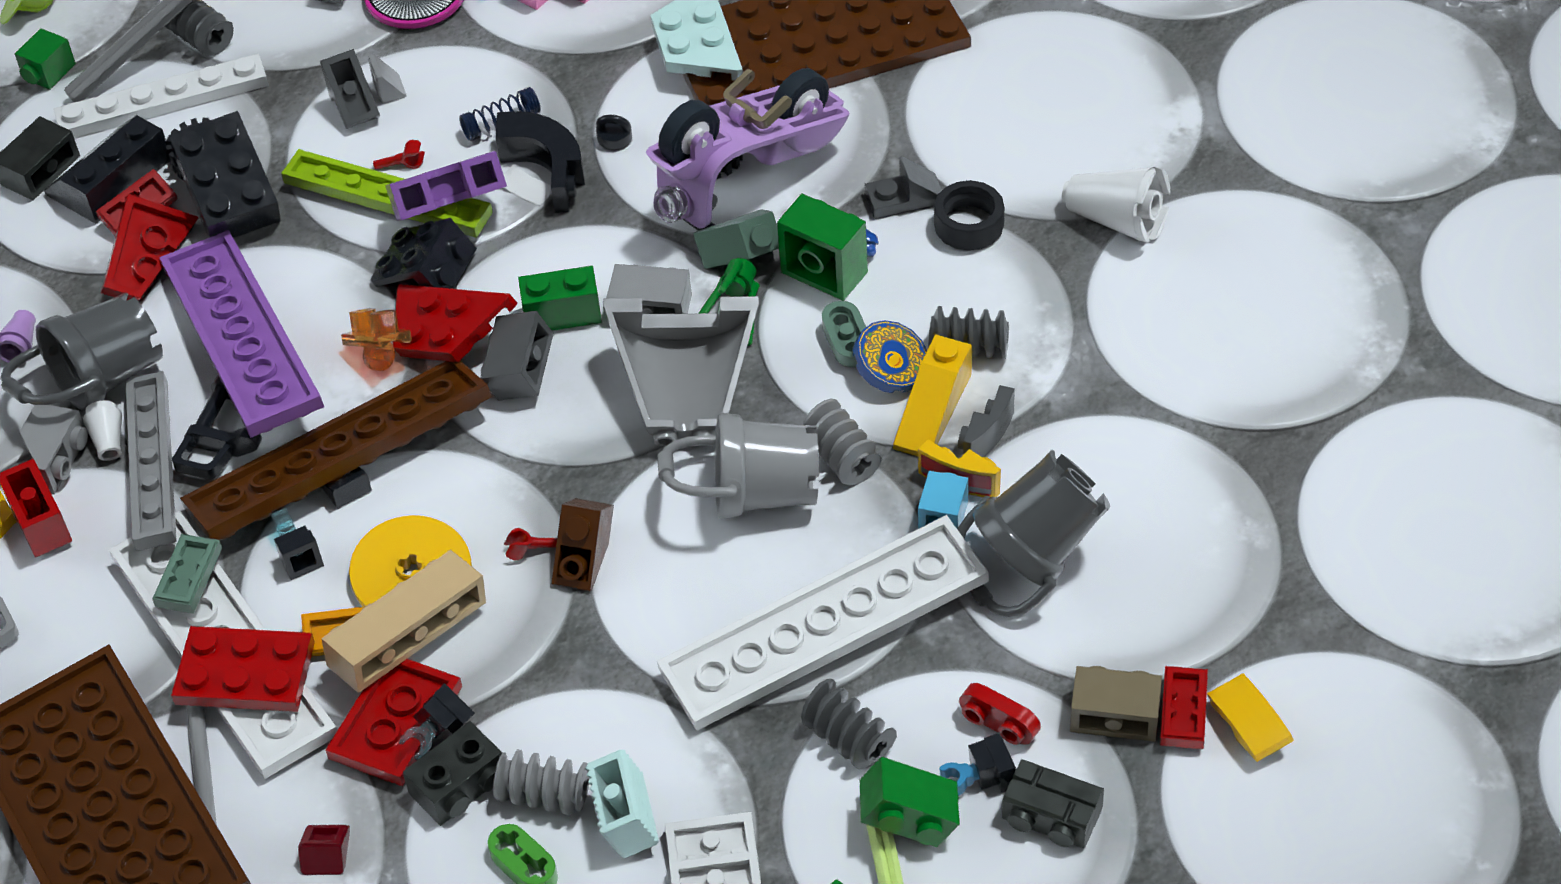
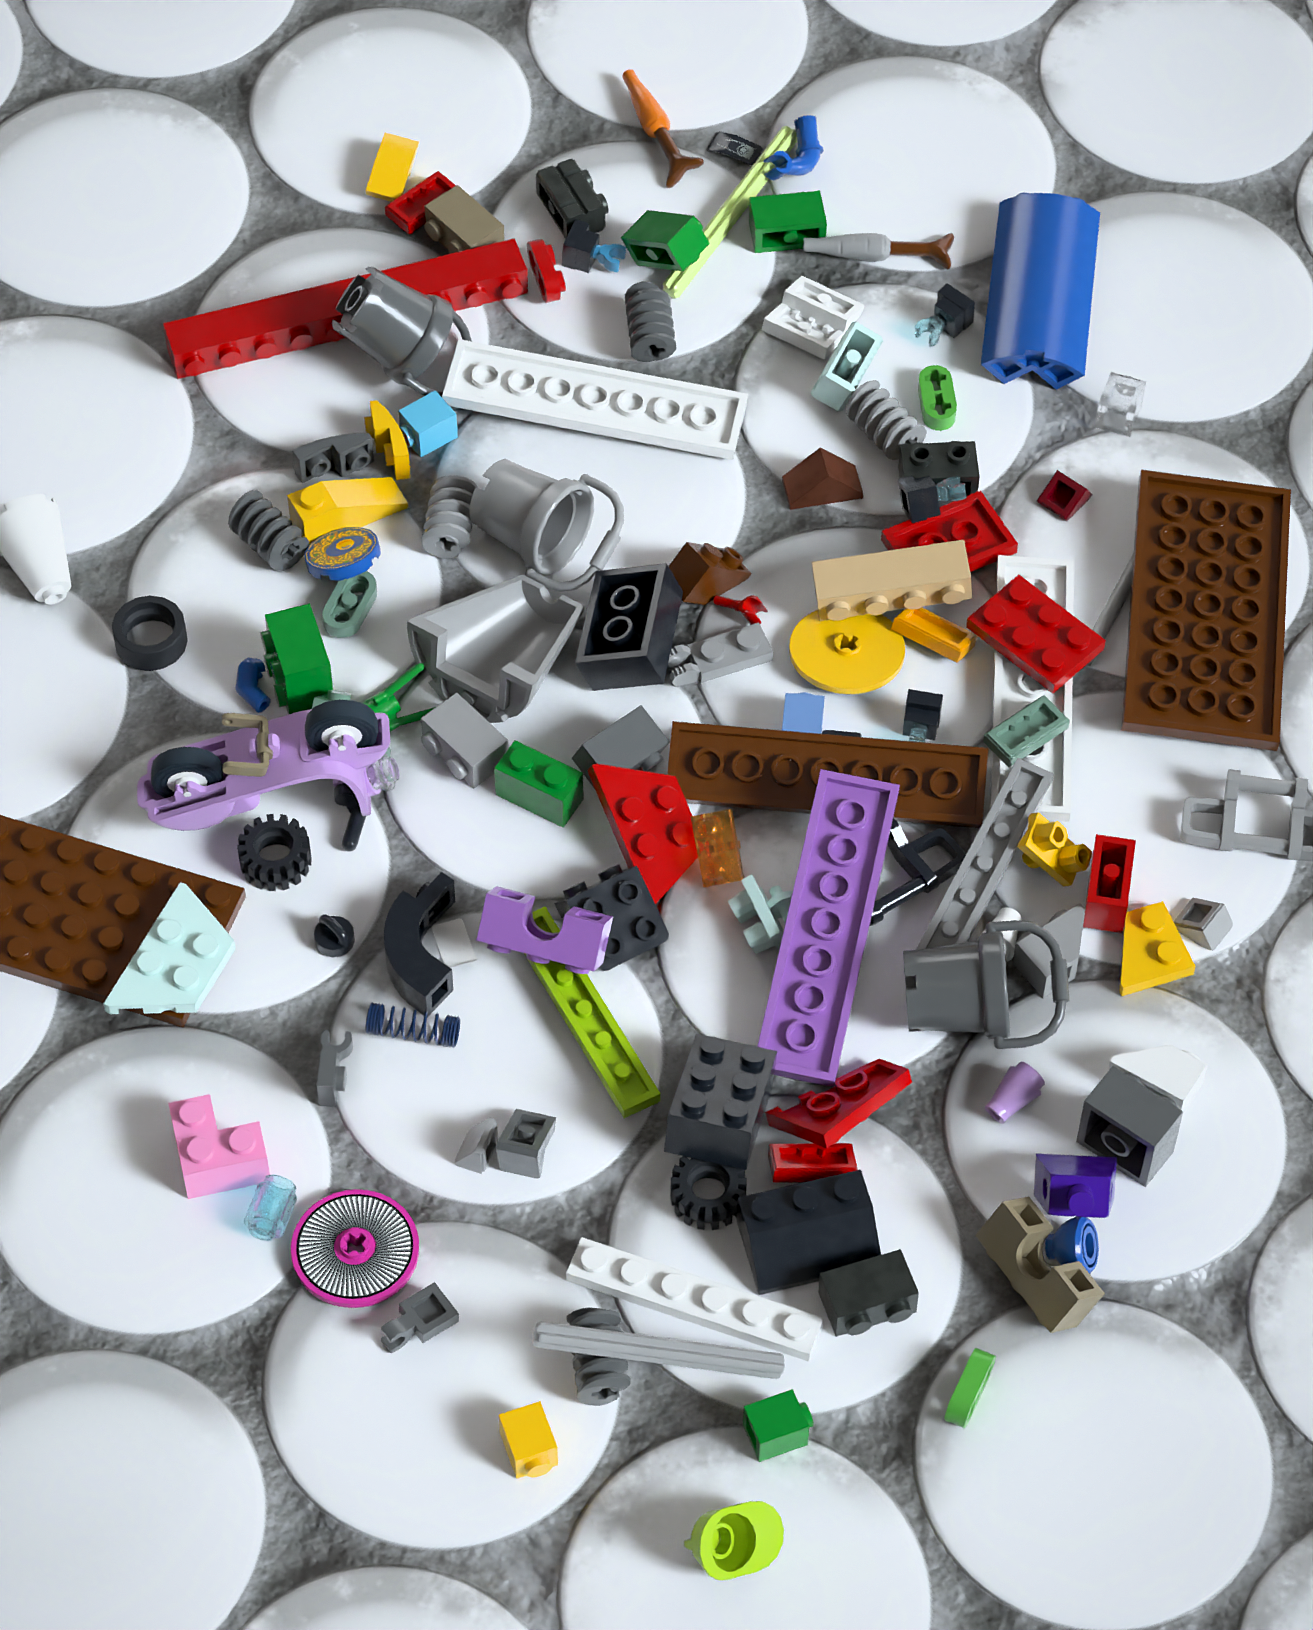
camera: 145 degrees left, 5 degrees up
red hand [373,140,425,170] -> none
dark grey slope [864,156,942,219] -> none
none -> red brick [163,238,528,379]
none -> dark grey plate [316,1030,353,1107]
none -> black brick [575,563,683,691]
none -> light grey hinge [667,623,773,687]
none -> light aqua hips [728,874,793,954]
none -> copper slope [782,447,863,510]
none -> medium blue brick [782,692,825,734]
none -> yellow hips [1017,812,1092,887]

